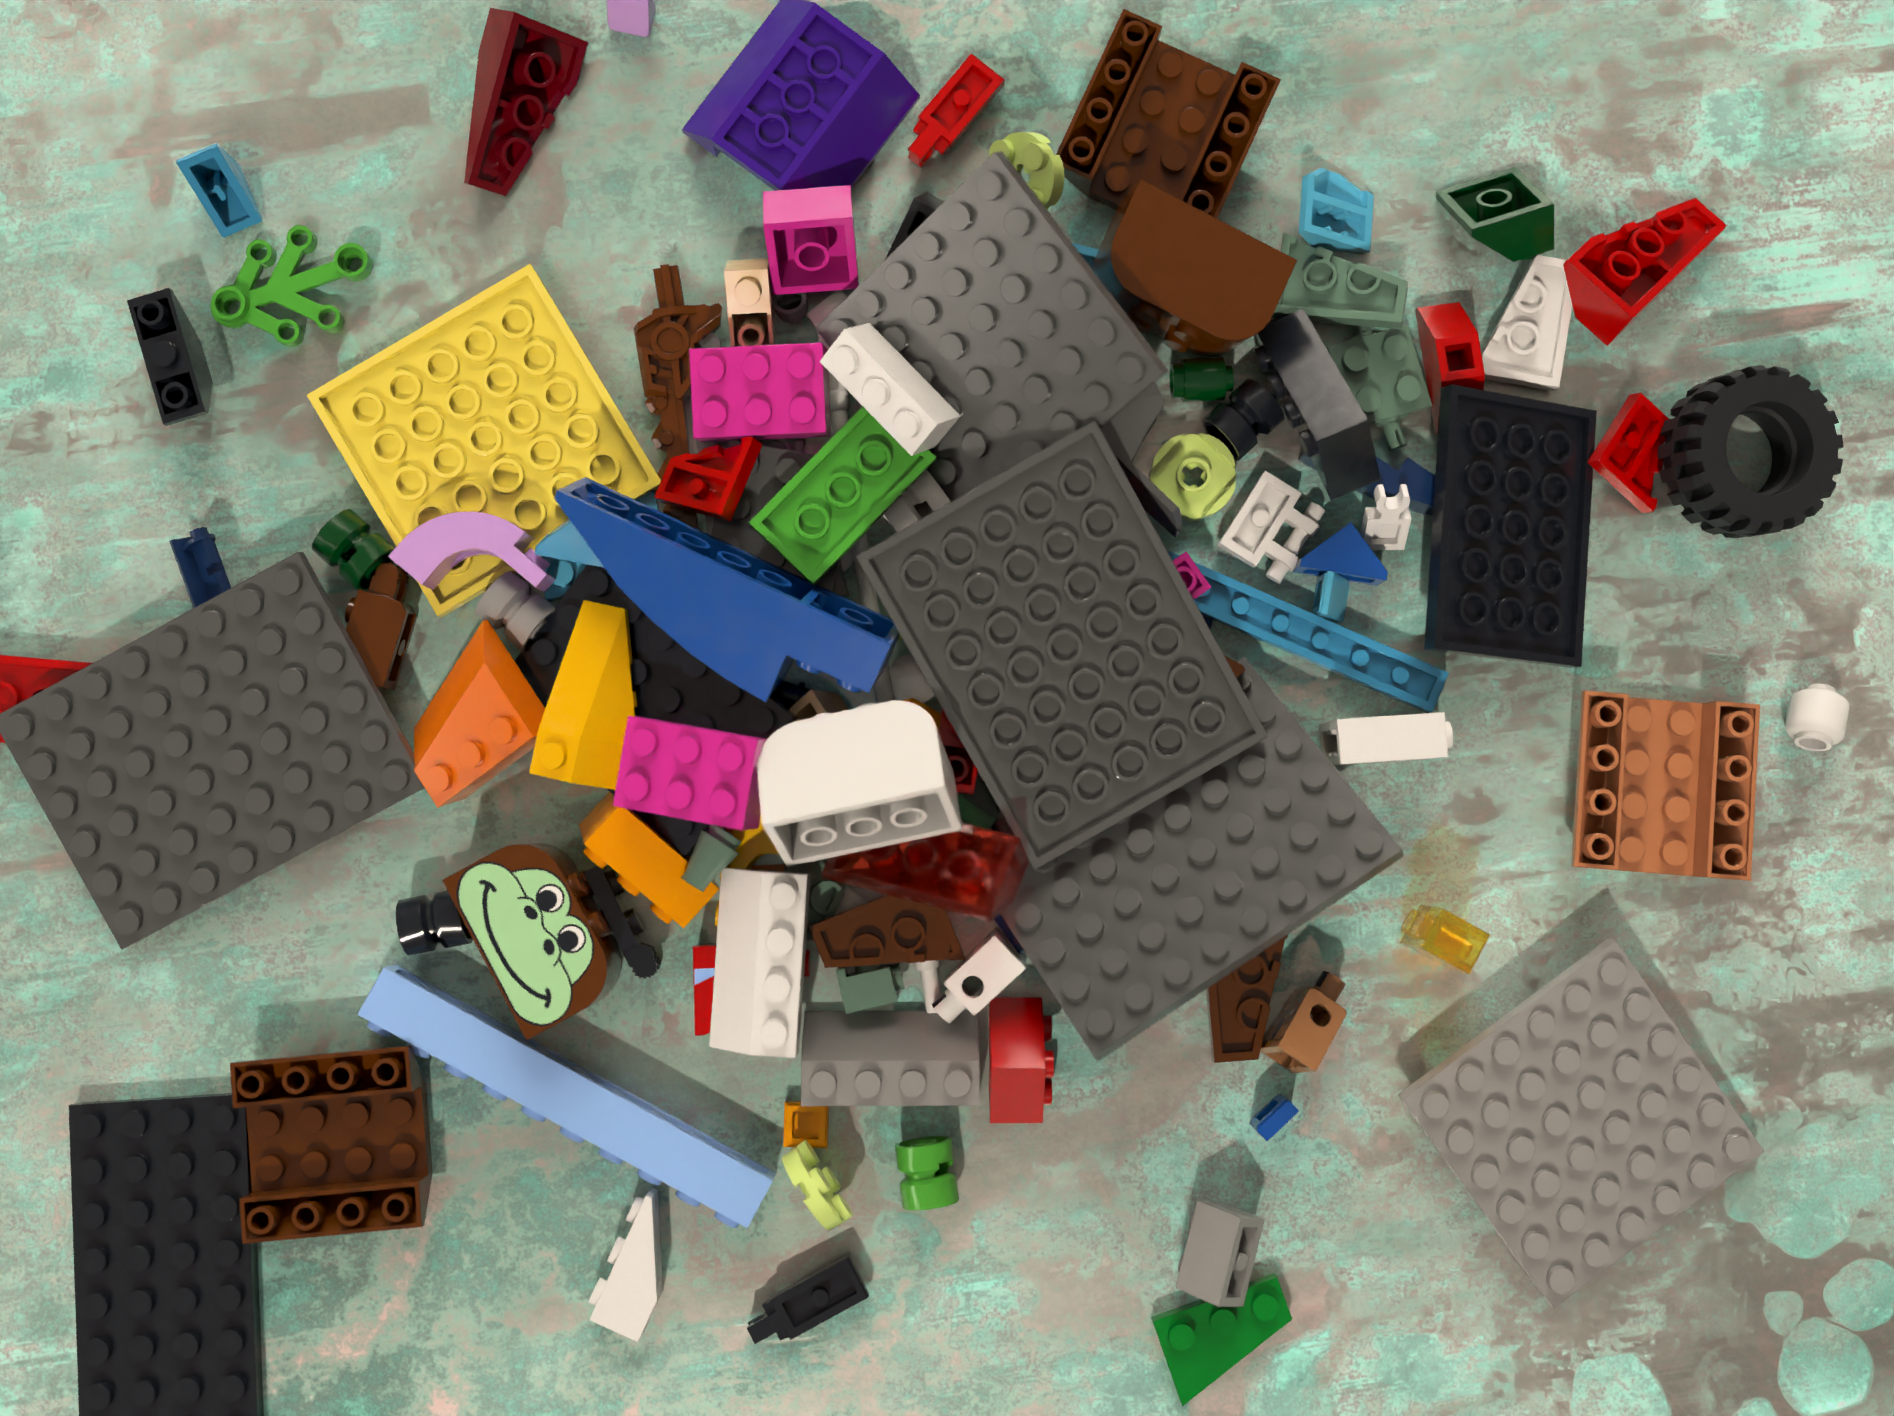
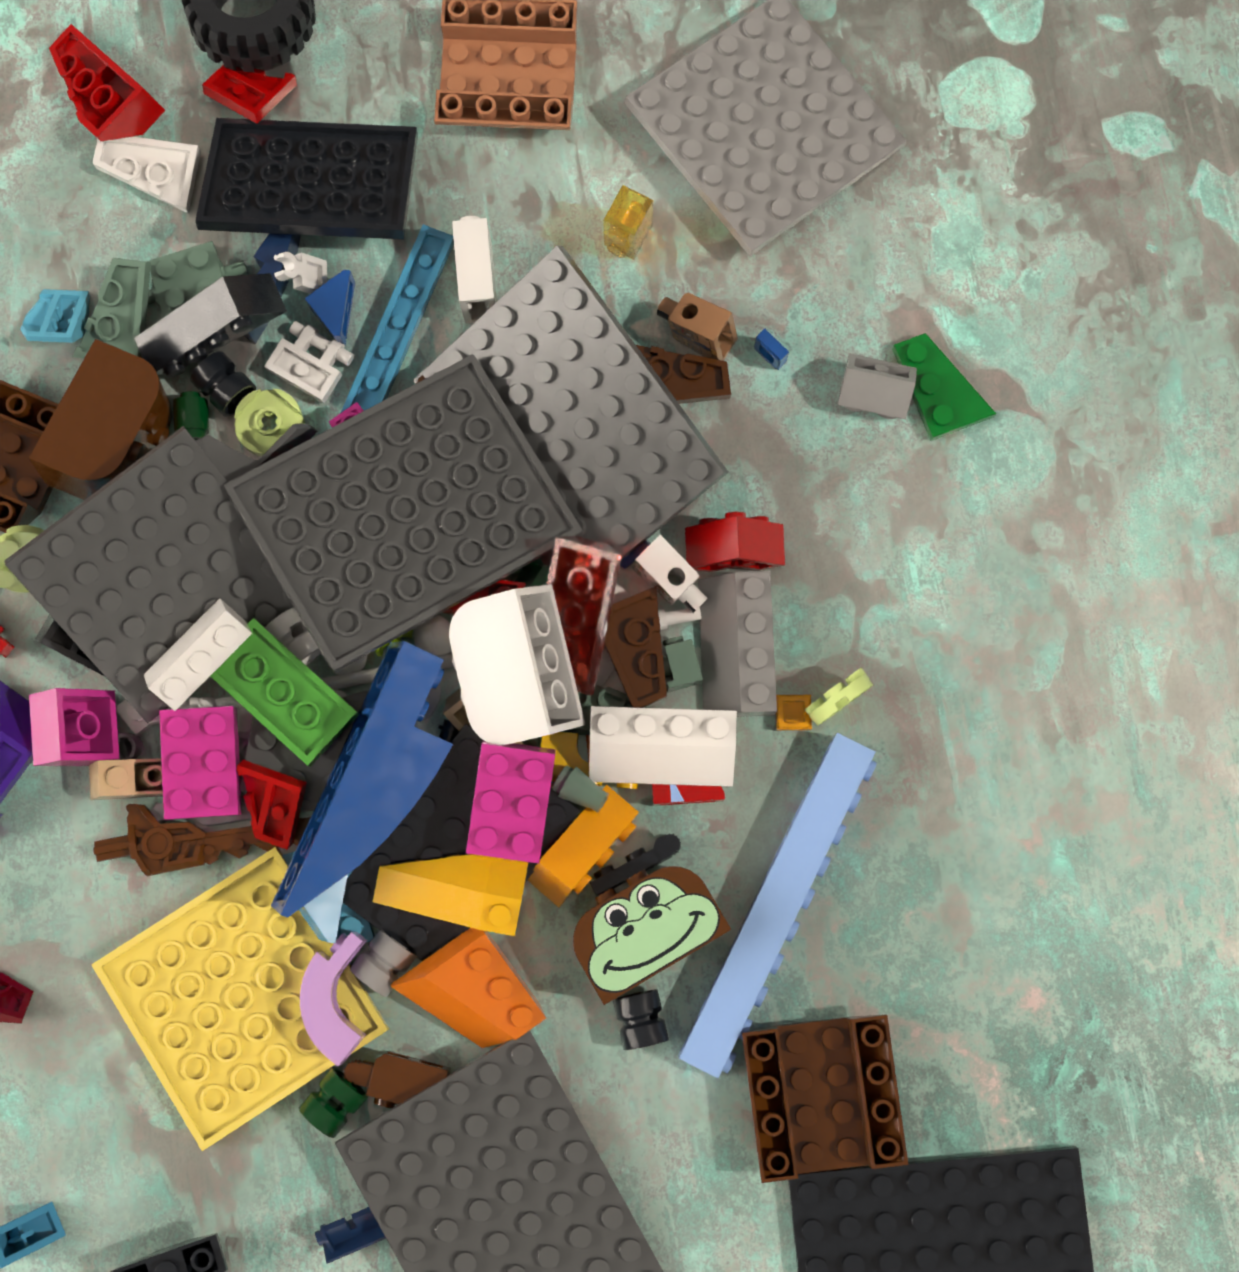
camera: 85 degrees left, 5 degrees down
bright green plant [210,225,373,348] -> none
white slope [588,1187,663,1342] -> none
black hinge [746,1254,869,1344] -> none
bright green wheel [895,1136,959,1210] -> none
medium azure slope [1311,571,1349,623] -> none
red slope [1415,302,1485,435] -> none
dark green slope [1436,167,1554,262] -> none

